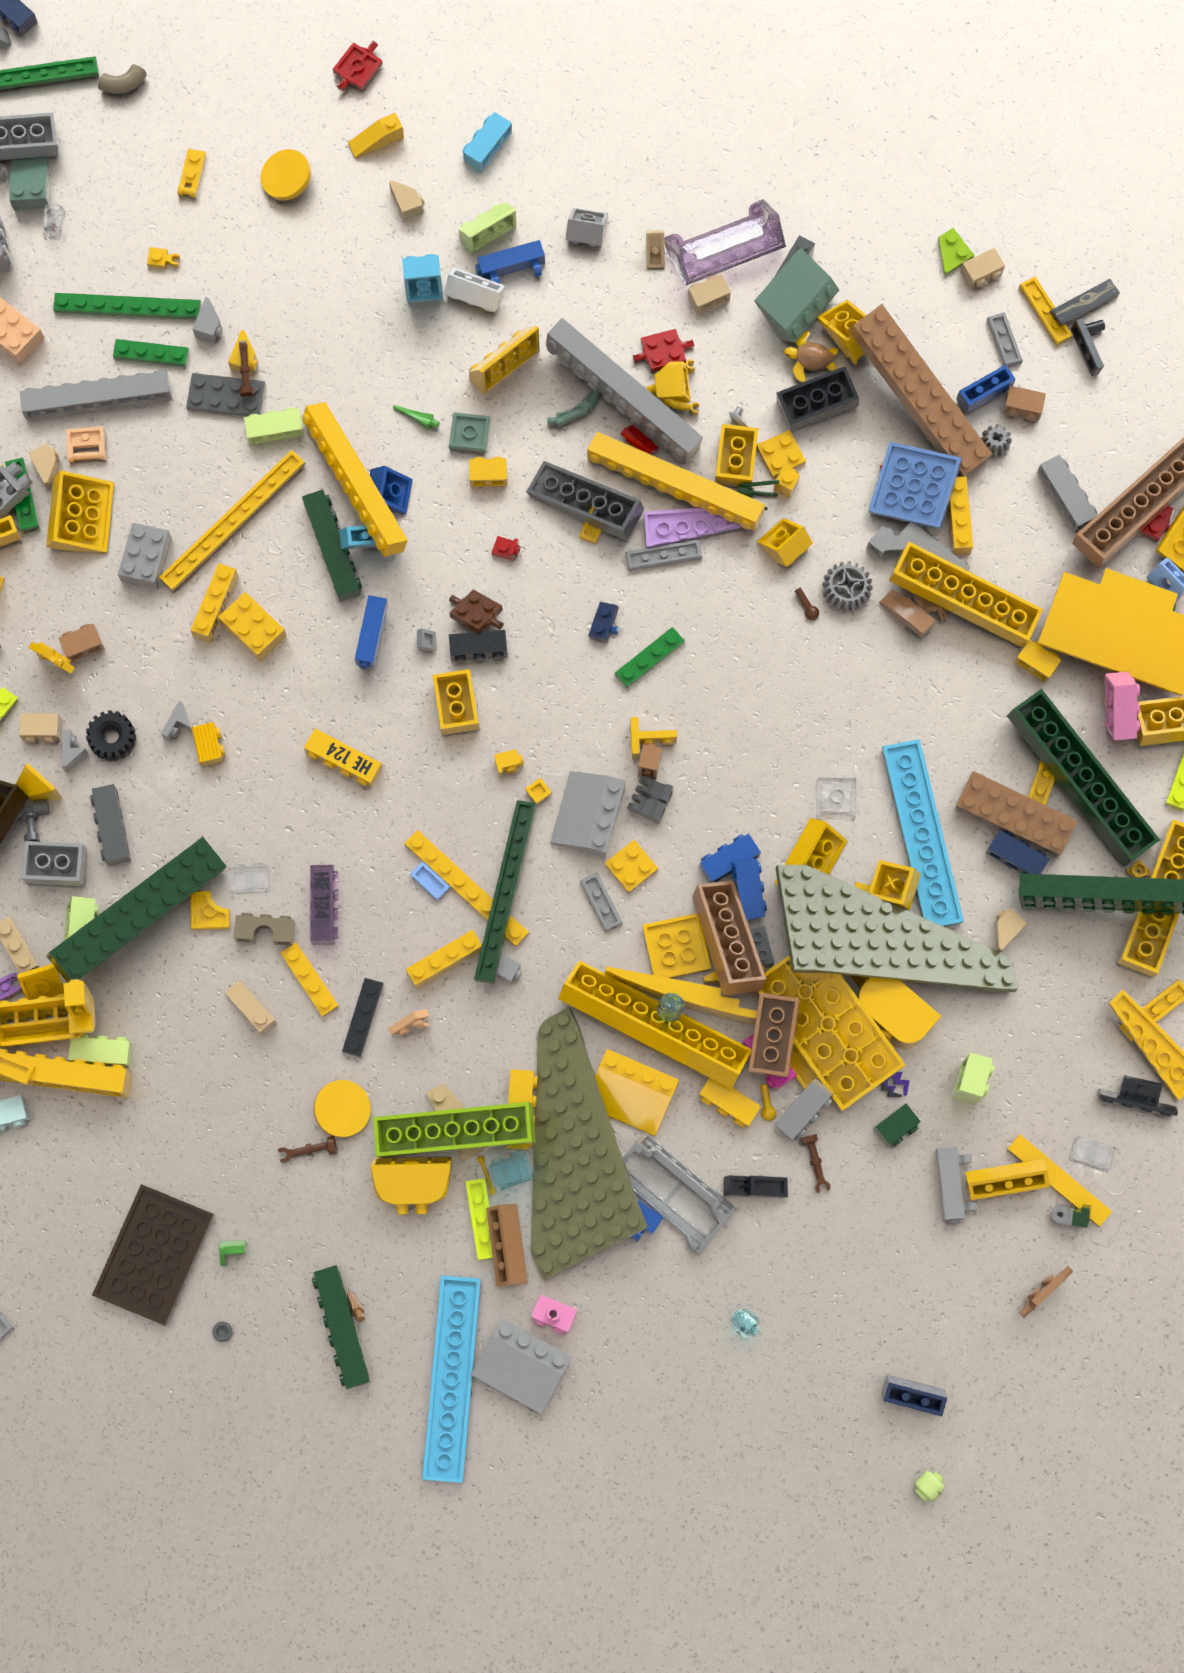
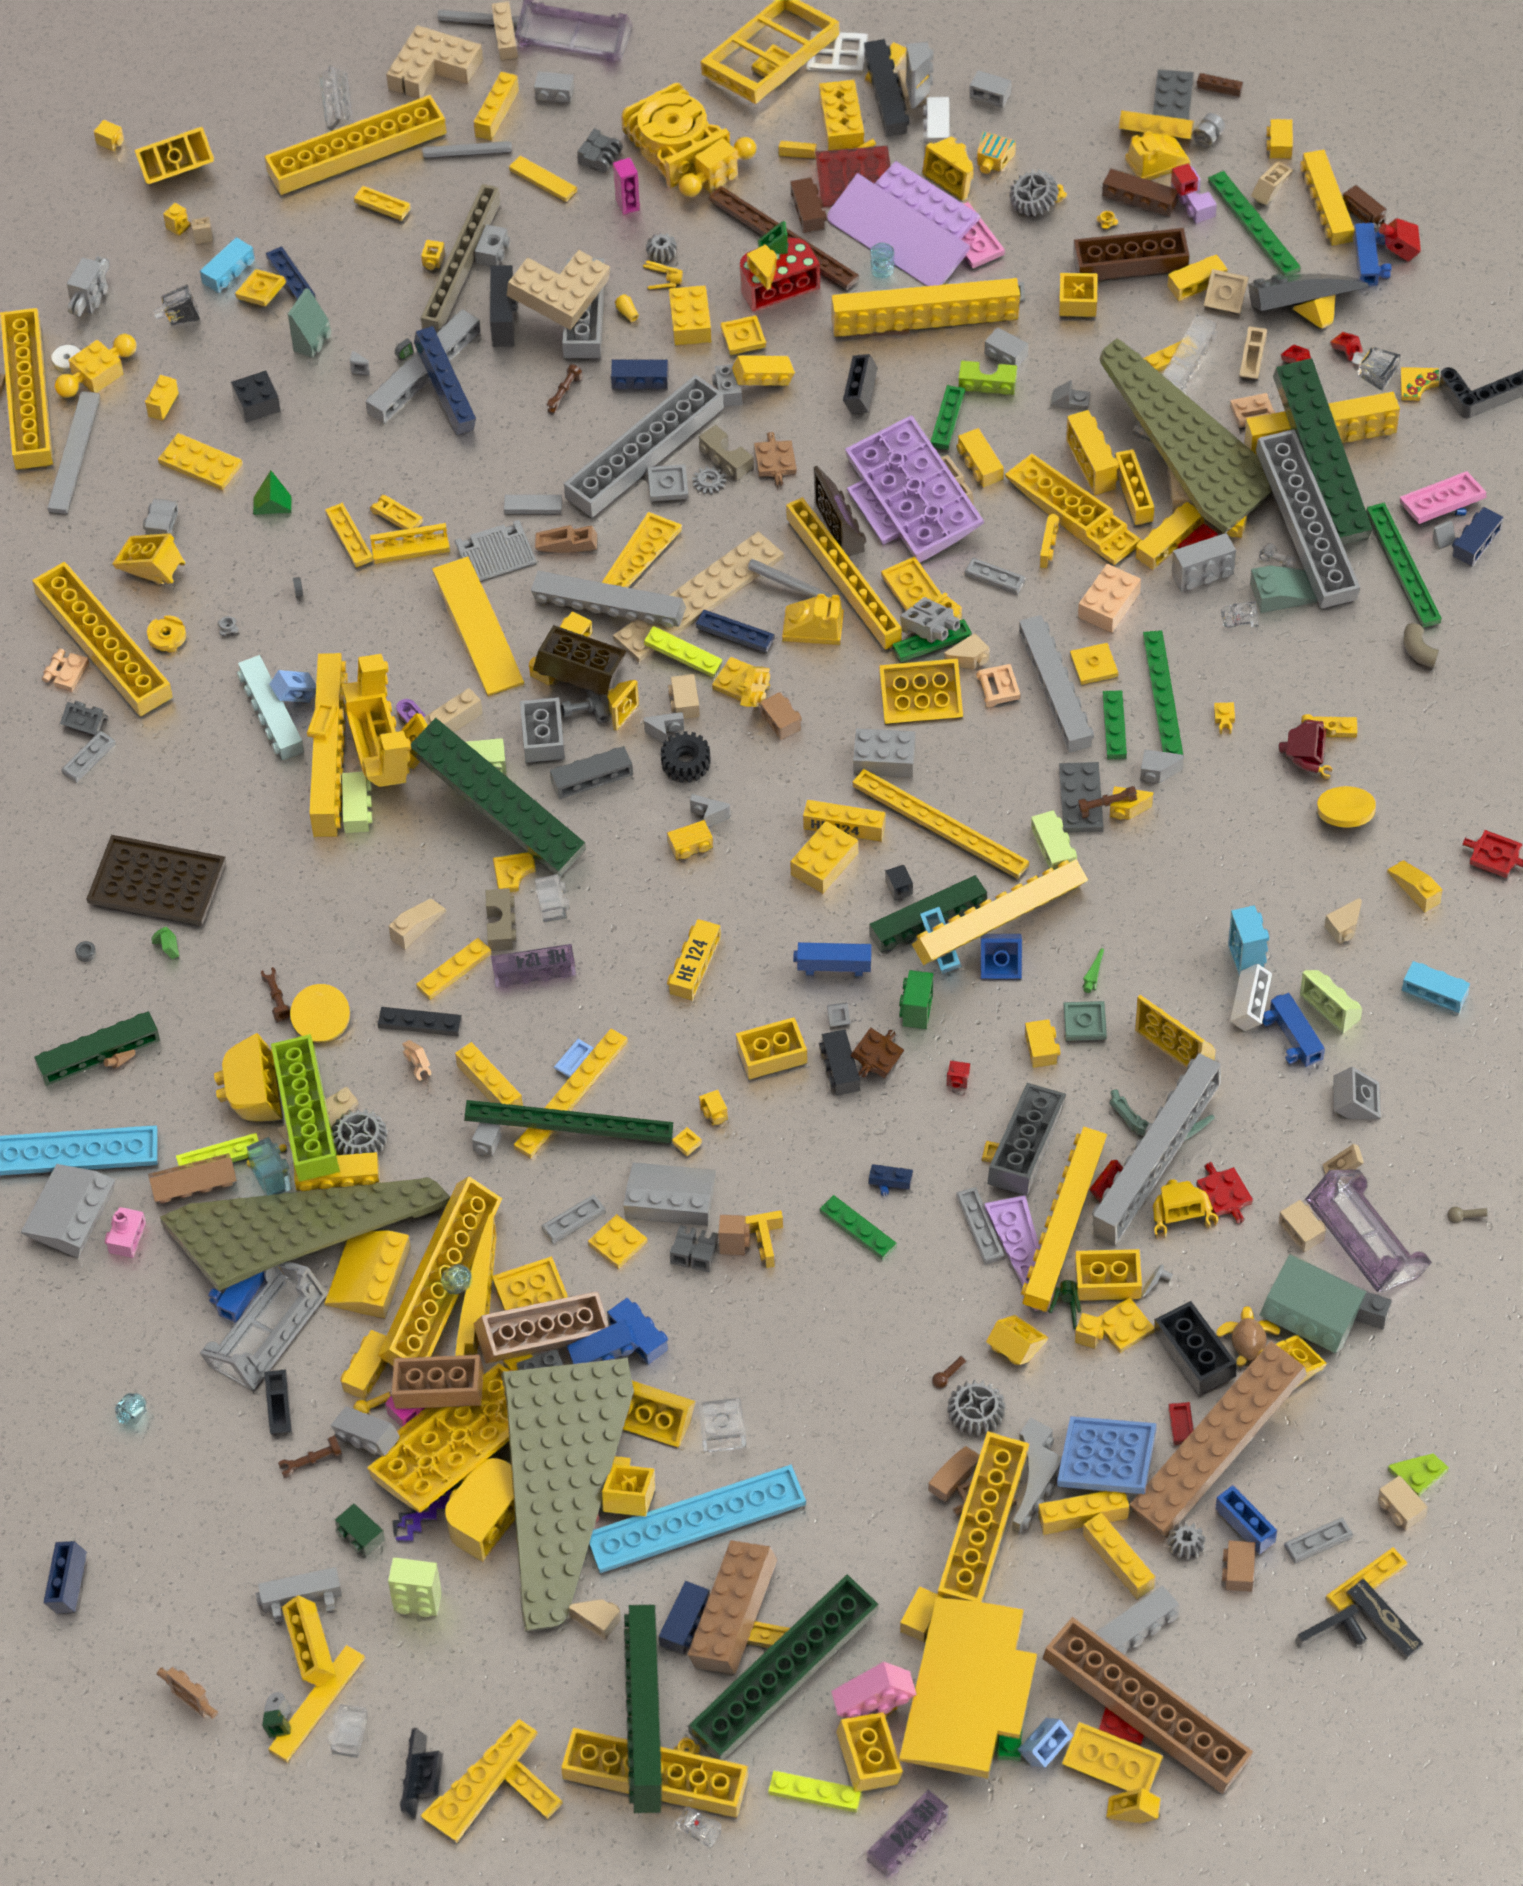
camera: 85 degrees right, 20 degrees down
none -> light grey gear [332,1108,388,1155]
none -> yellow plate [712,657,752,701]
none -> black brick [885,864,913,900]
none -> green brick [899,970,934,1030]
none -> yellow plate [1070,643,1119,685]
none -> yellow brick [1083,1513,1155,1600]
none -> red tile [1168,1402,1194,1445]
none -> dark red torso [1279,720,1336,780]
none -> dark tan bar [1447,1207,1488,1223]

